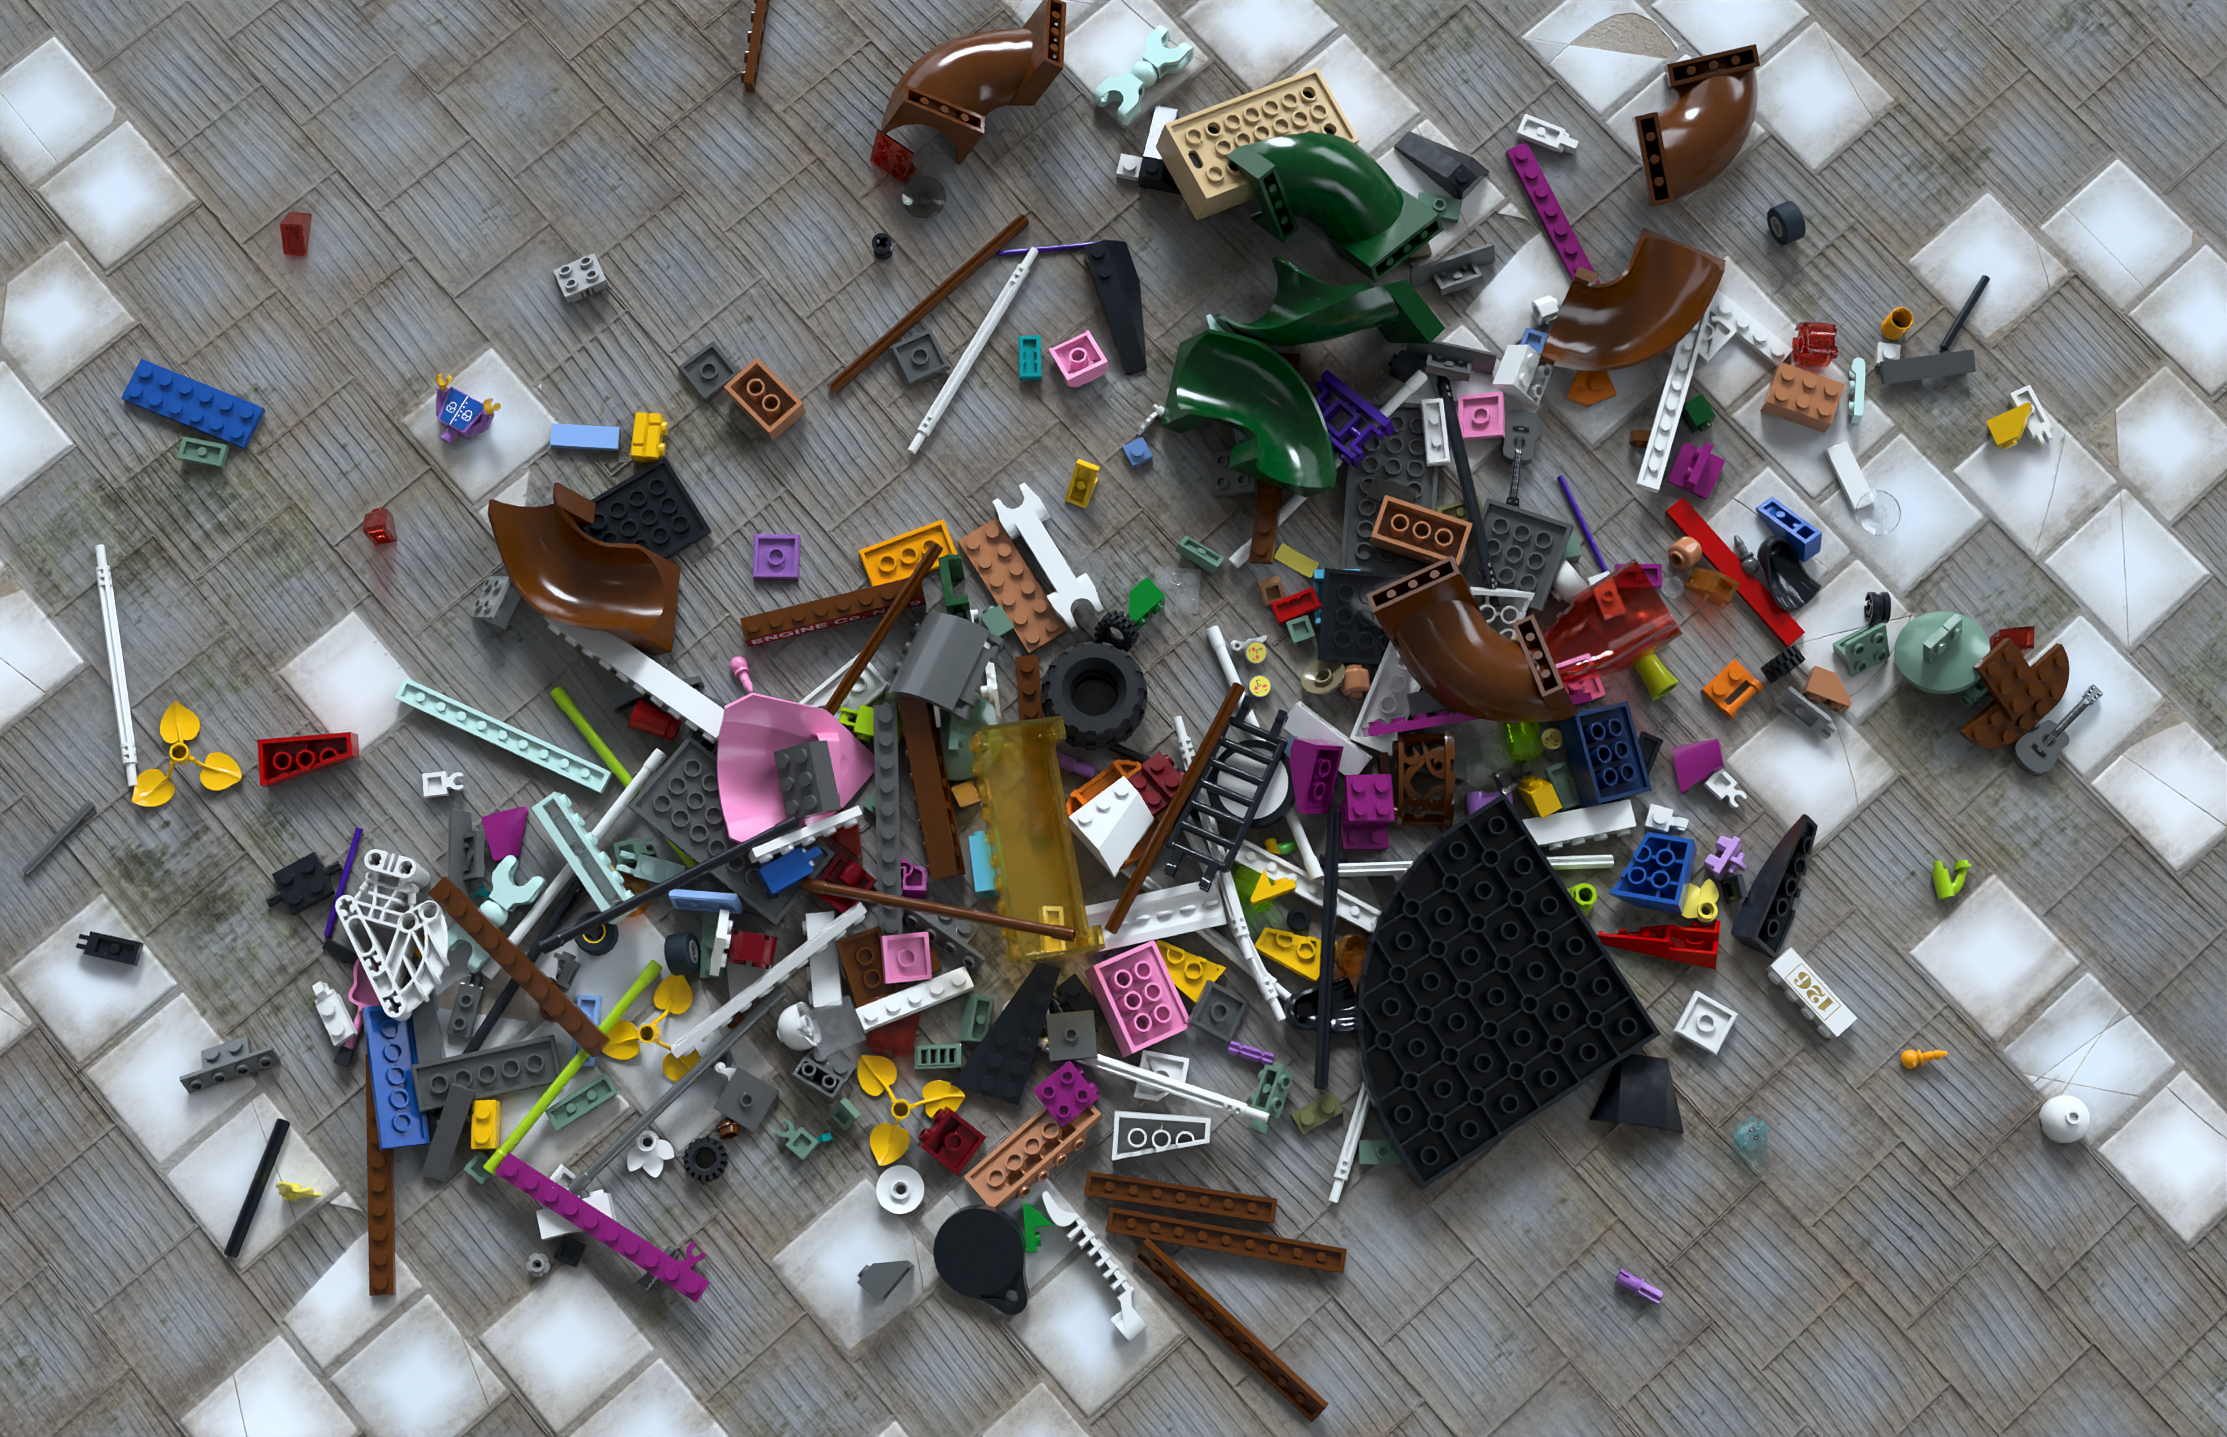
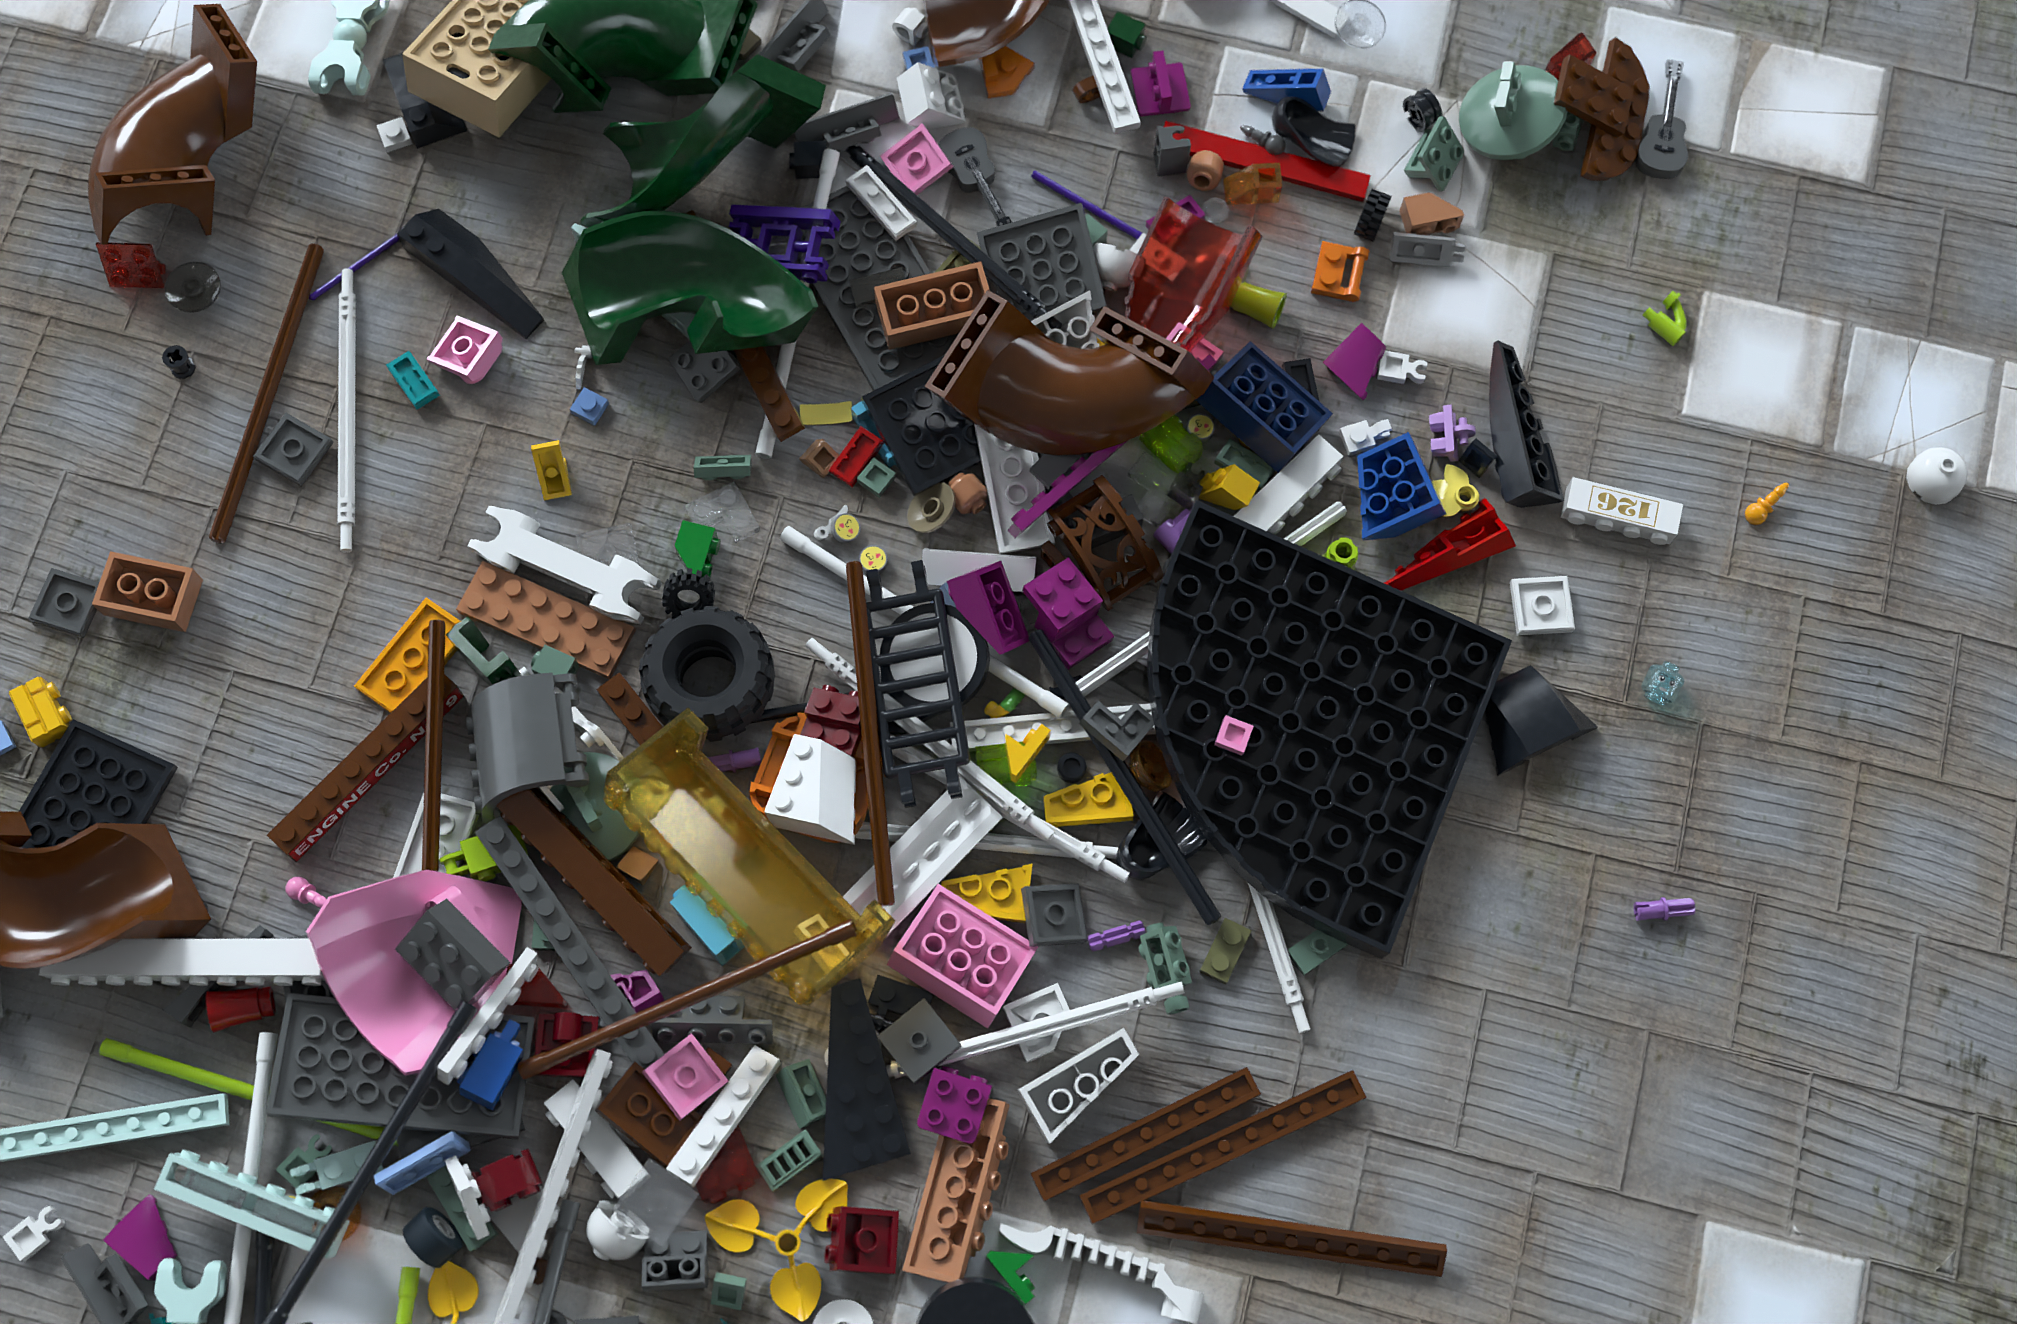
camera: 35 degrees left, 5 degrees down
black wheel [574,911,619,956] -> none
medium lavender tile [753,534,801,581] -> none
none -> dark grey plate [1078,701,1154,761]
none -> dark grey hinge [1153,125,1191,176]
none -> bright pink plate [1214,716,1253,755]

